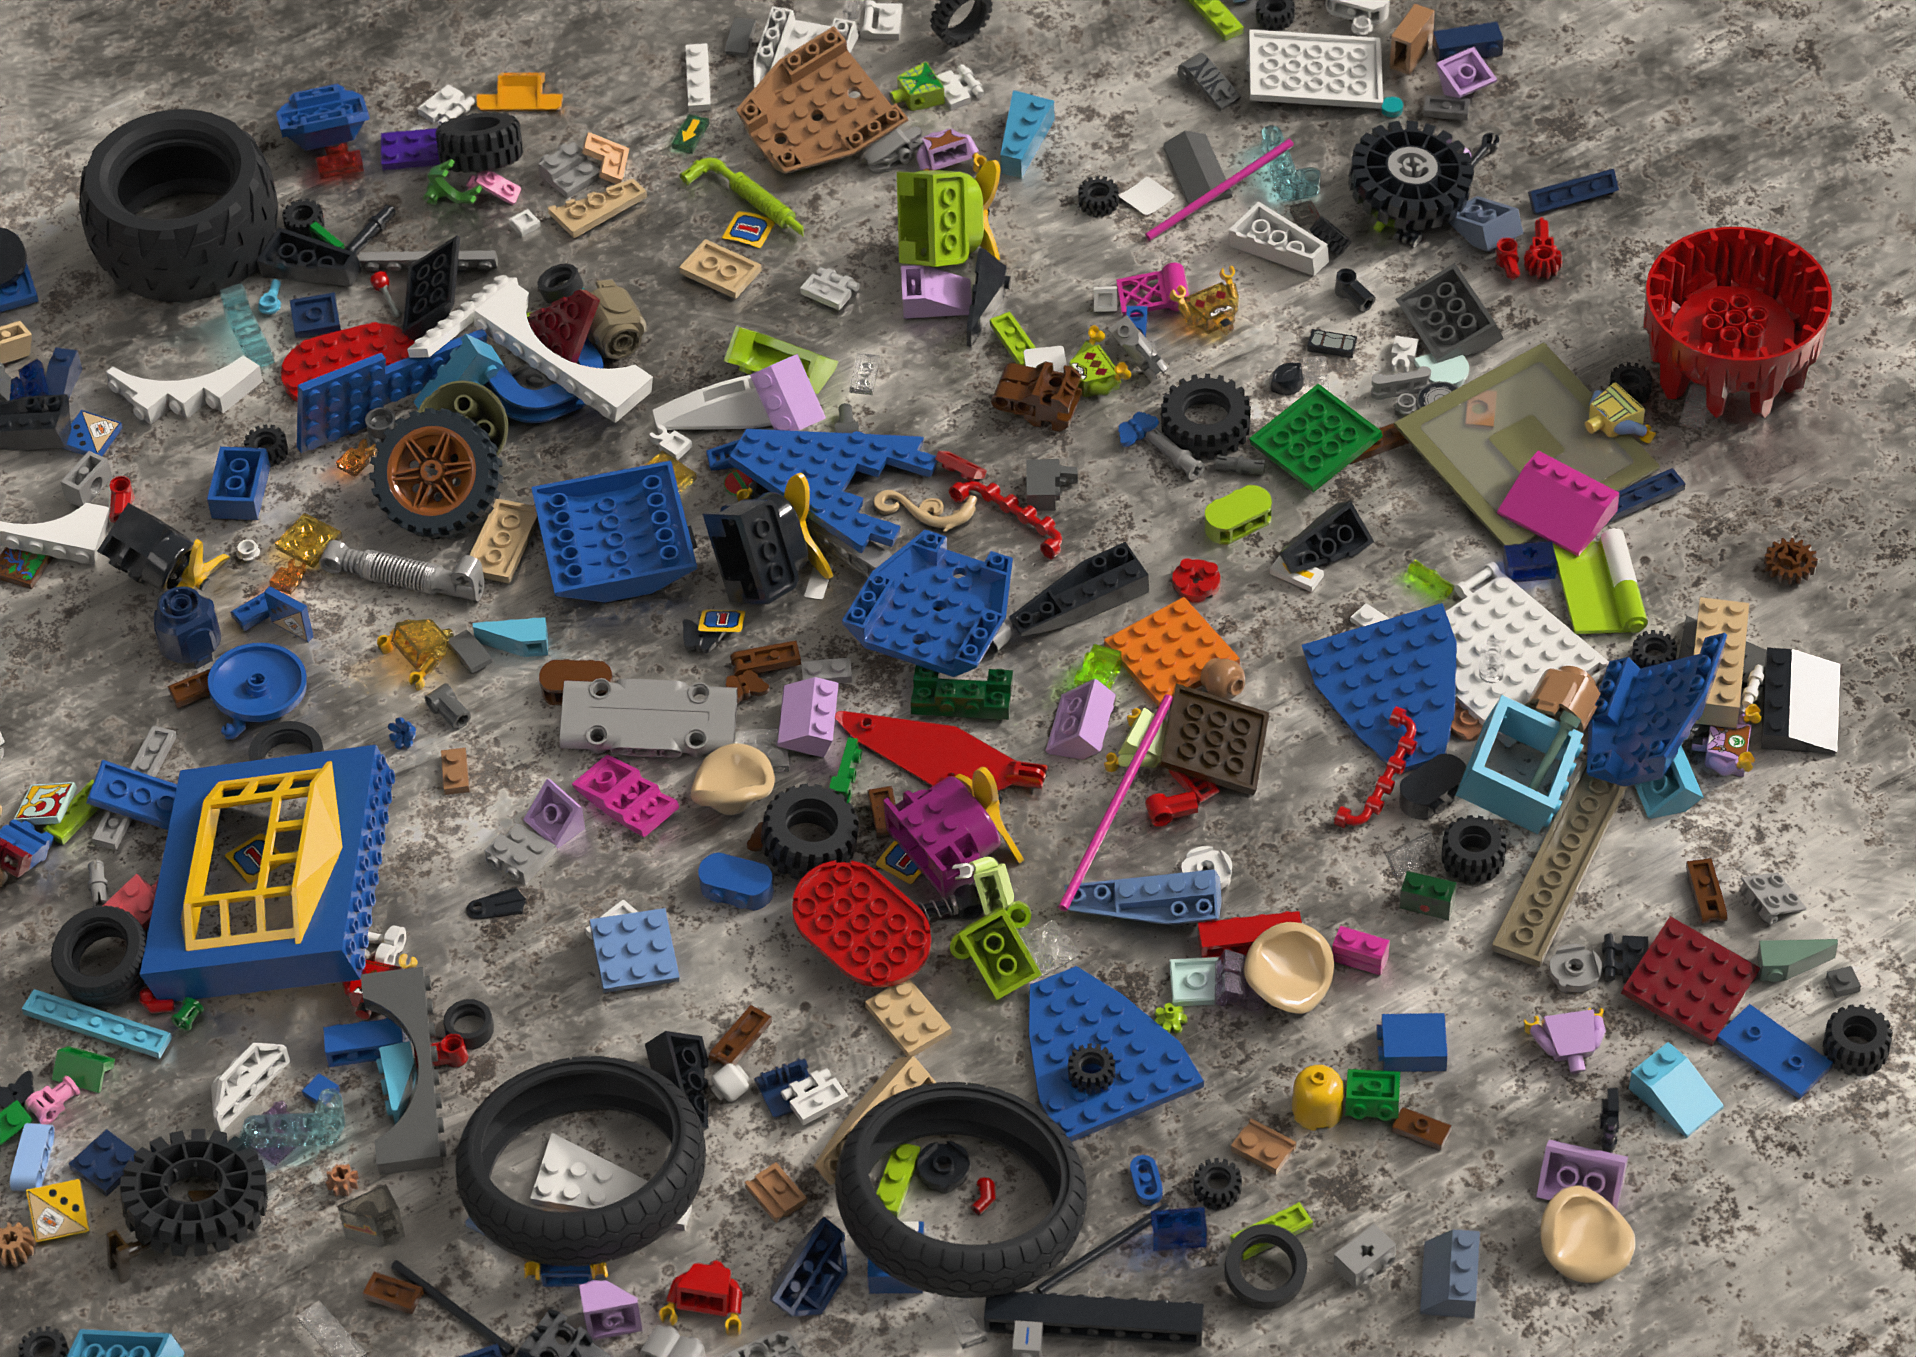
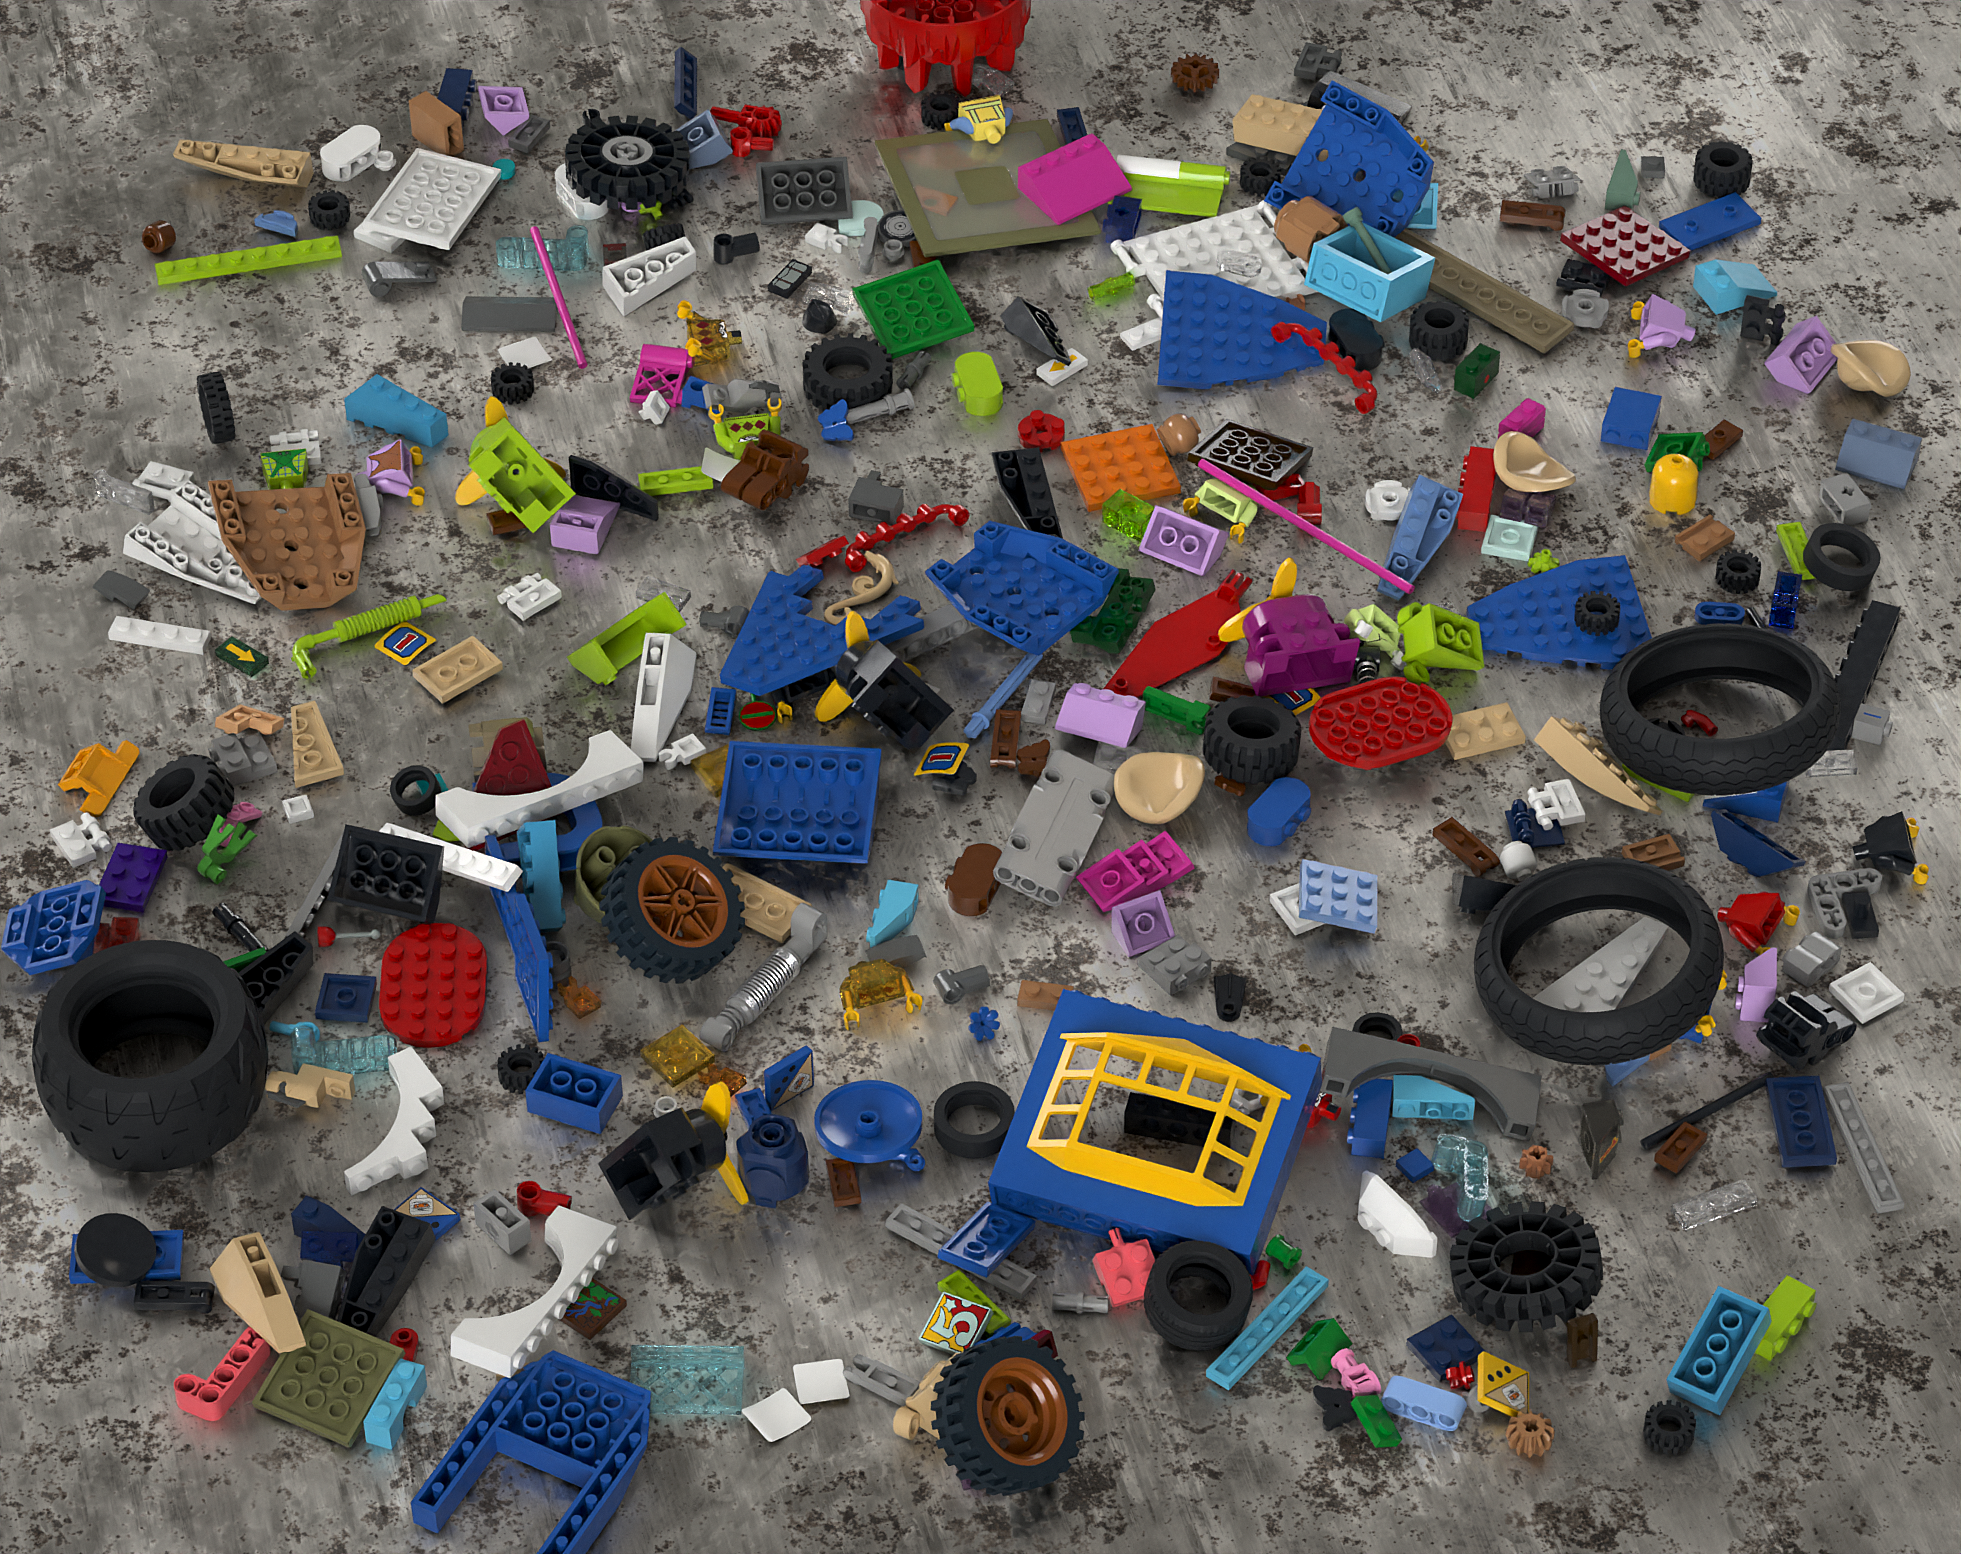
camera: 75 degrees left, 5 degrees down
lavender slope [750,354,826,431] -> none
none -> tan plate [265,1063,355,1108]
none -> medium blue axle [964,652,1043,739]
none -> dark grey plate [1294,42,1342,80]
none -> red plate [1445,1361,1475,1390]

